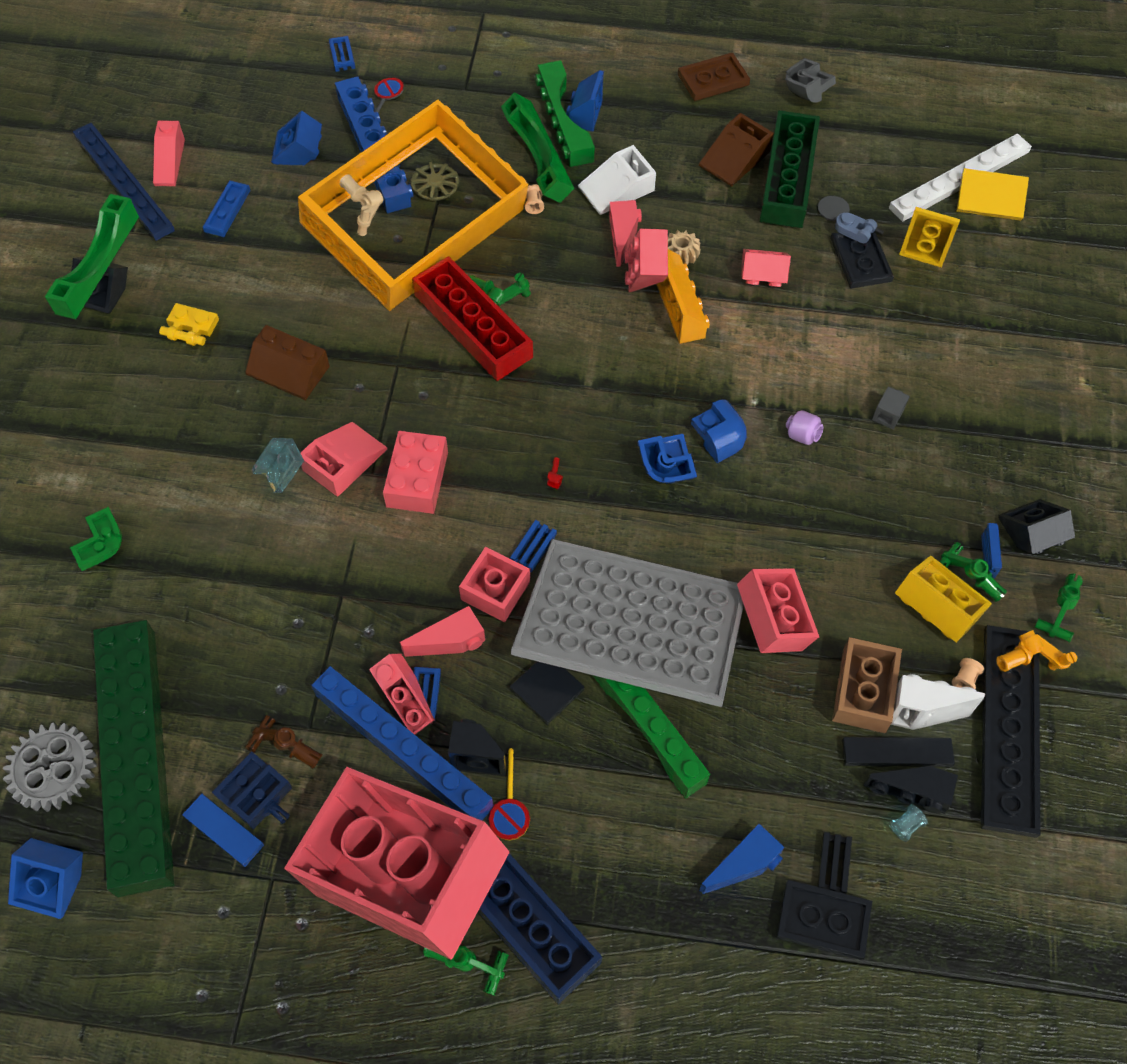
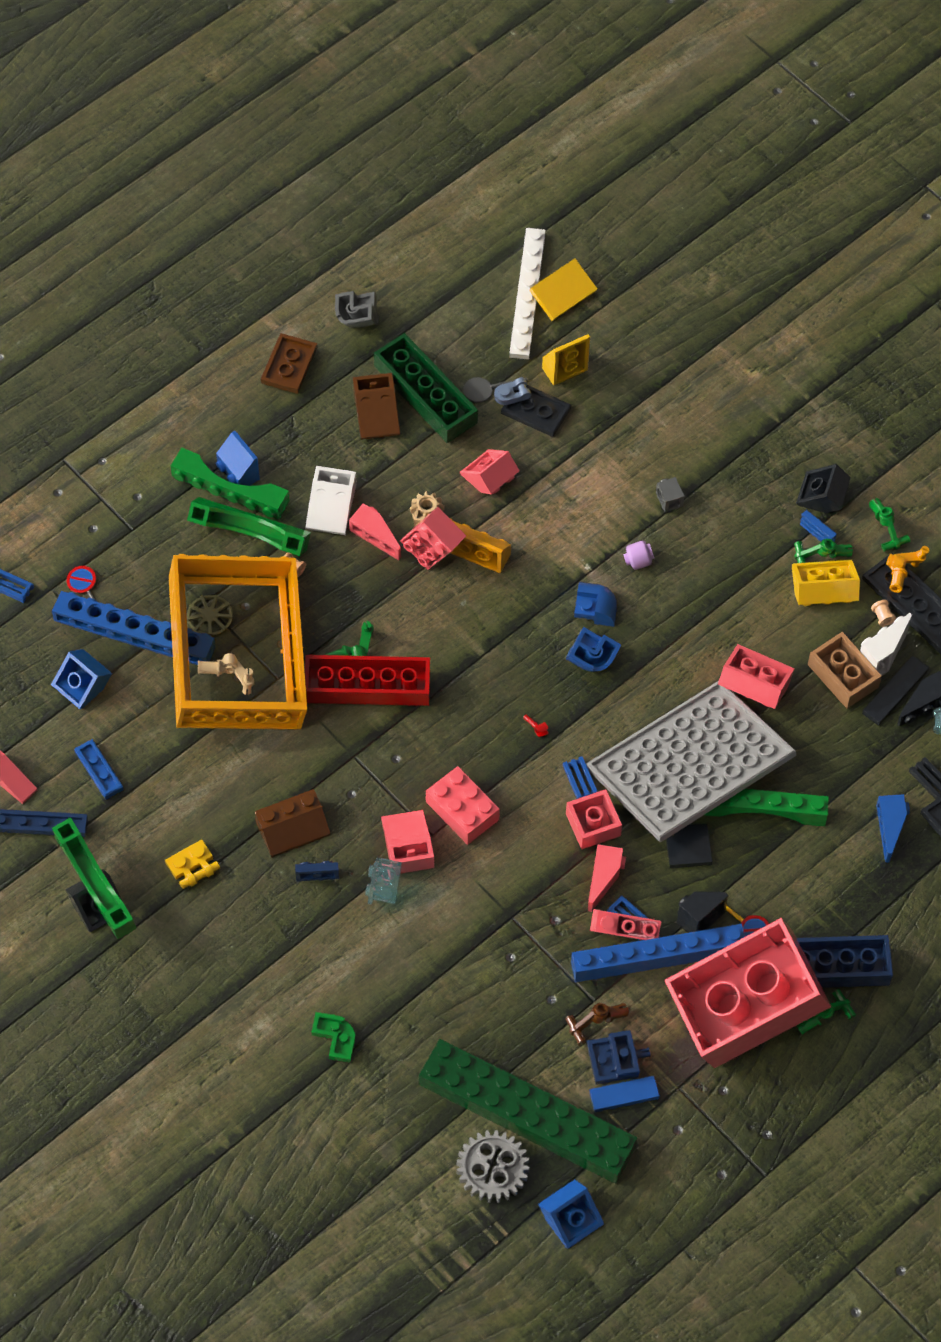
camera: 50 degrees left, 0 degrees up
none -> dark blue plate [295,861,339,881]

